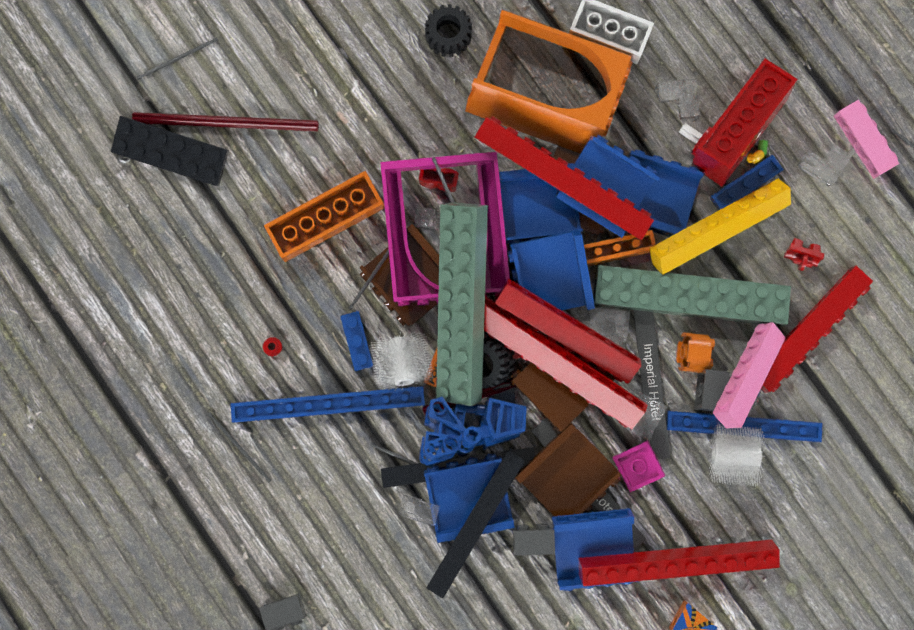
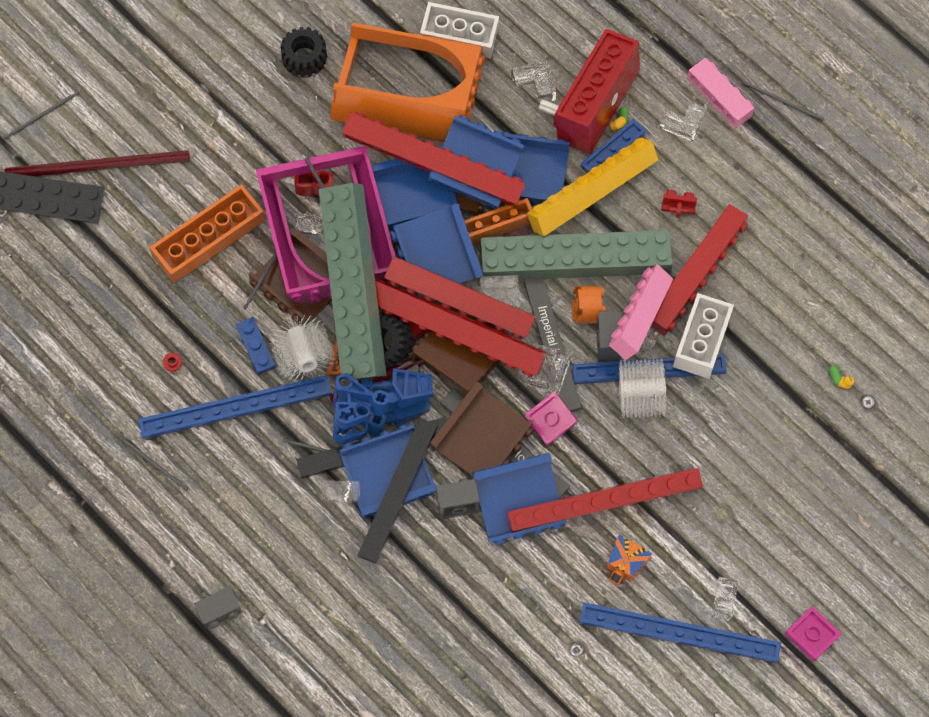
camera: 10 degrees left, 15 degrees down
none -> white brick [673,293,734,379]

